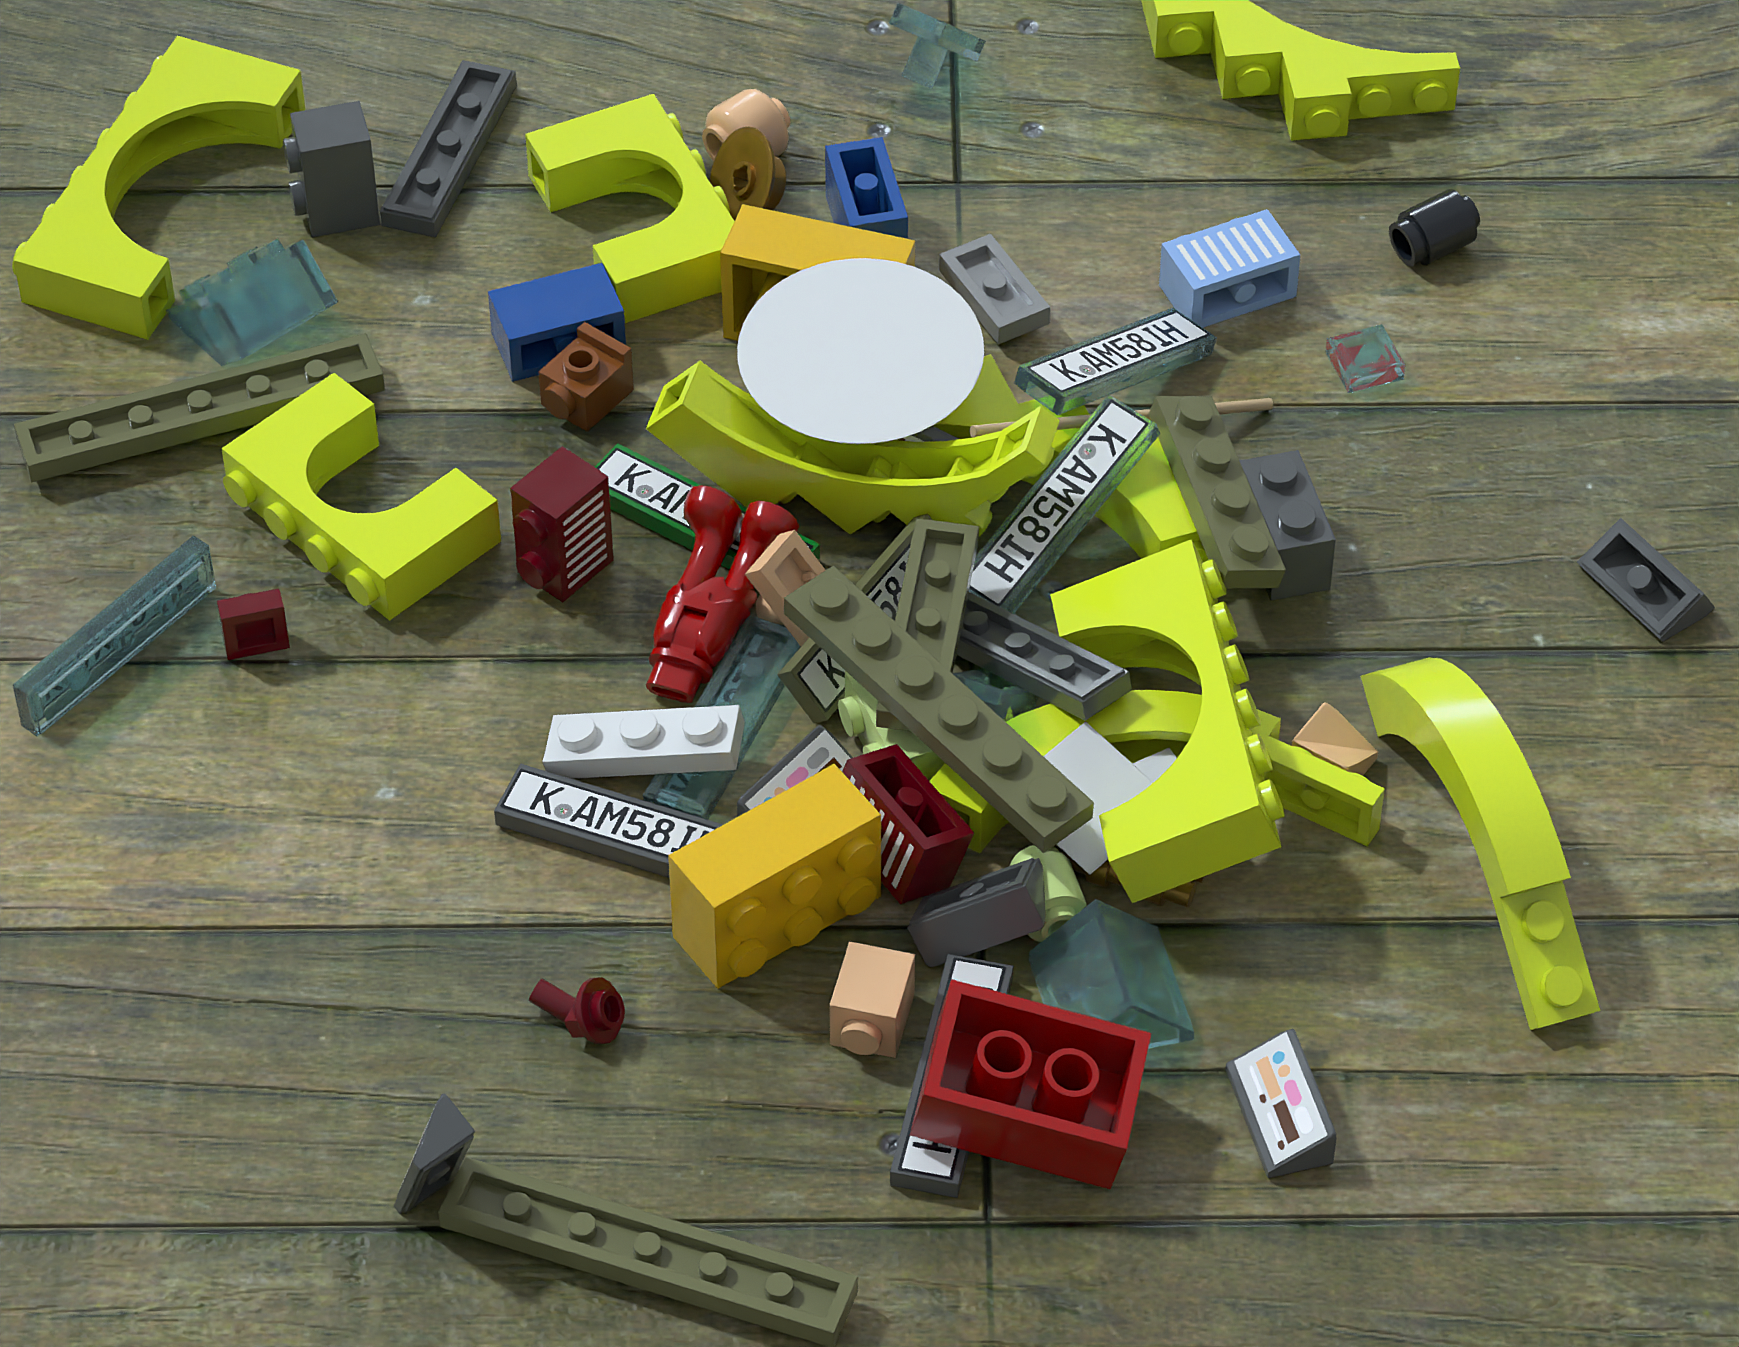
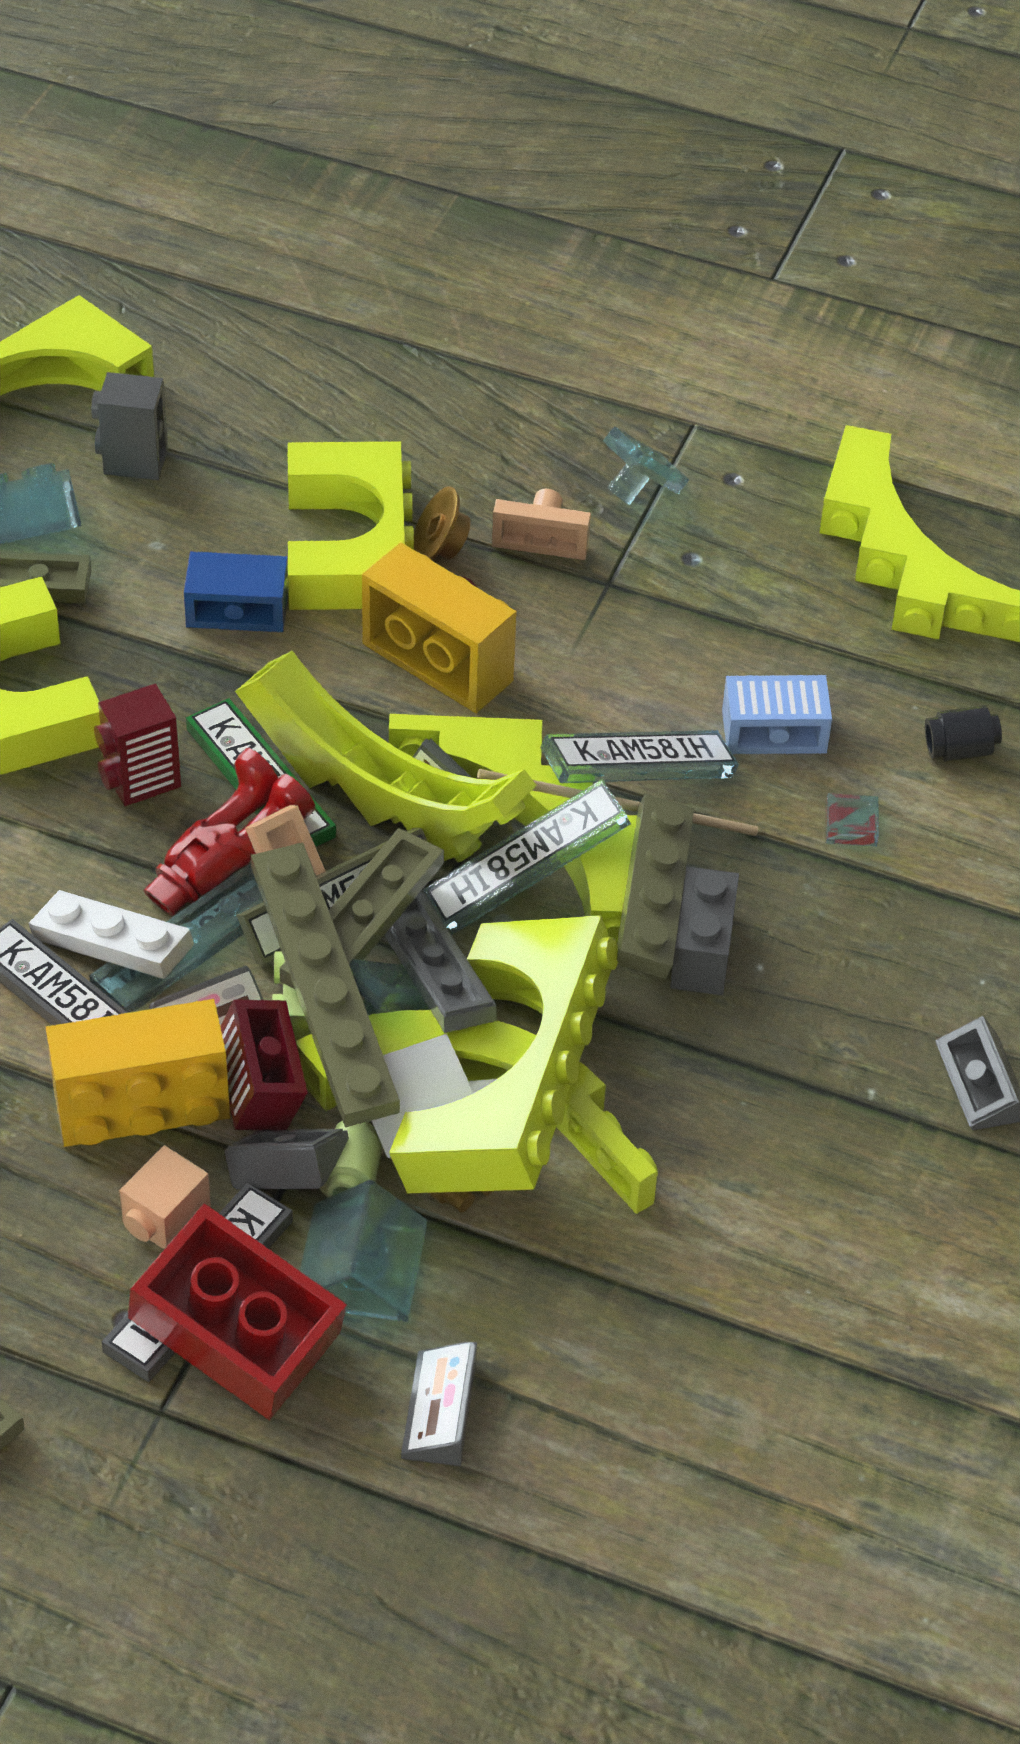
camera: 20 degrees right, 0 degrees up
dark grey tile [380,60,517,238] -> none
dark orange brick [539,322,634,432] -> none
light nougat head [702,89,790,161] -> none
white sticker [737,258,984,444] -> none
blue brick [825,137,908,239] -> none
light grey plate [939,234,1050,345] -> none
light nougat slope [1292,702,1378,776] -> none
neon yellow arch [1360,657,1600,1030] -> none
none -> light nougat tile [492,489,591,560]

